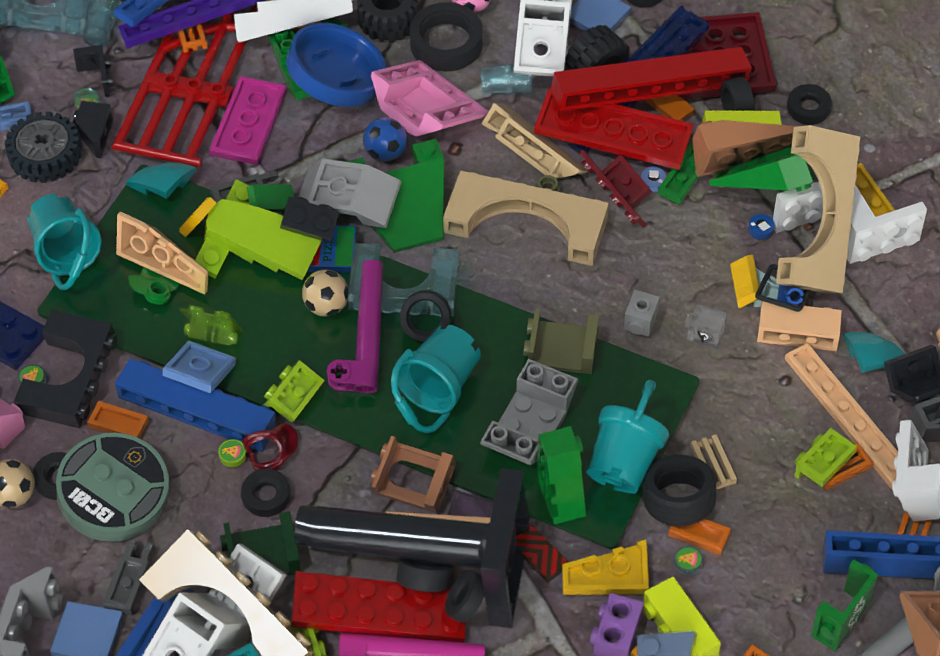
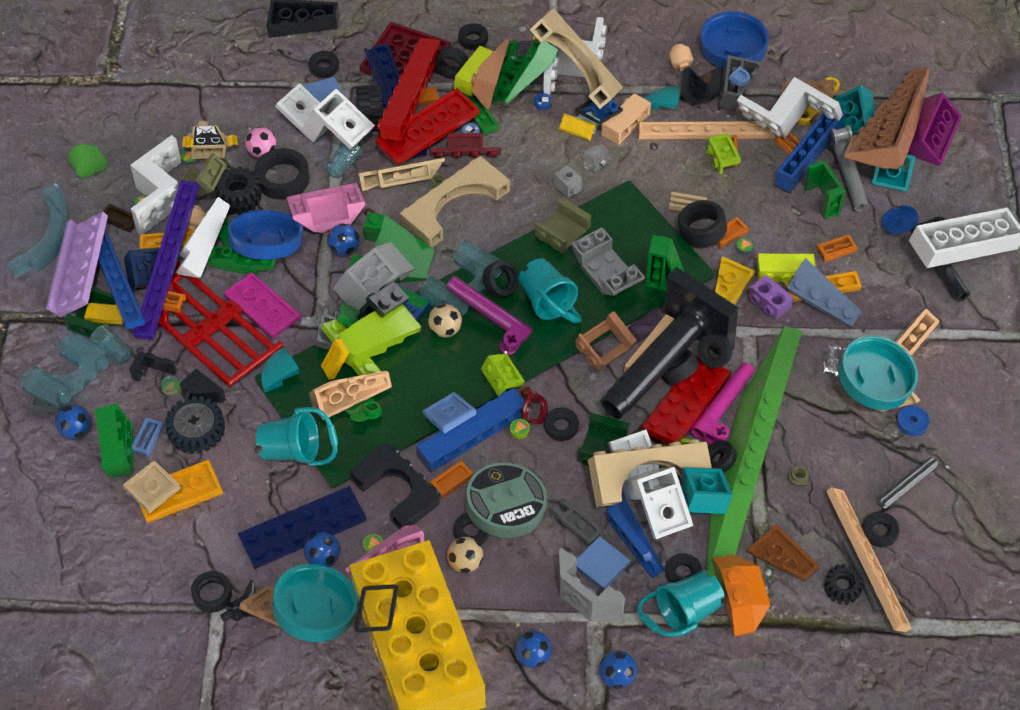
camera: 60 degrees left, 0 degrees up
tile [18,364,46,385] -> none
clear neon green hinge [179,306,242,346] -> none
teal piece [586,380,669,494] -> none

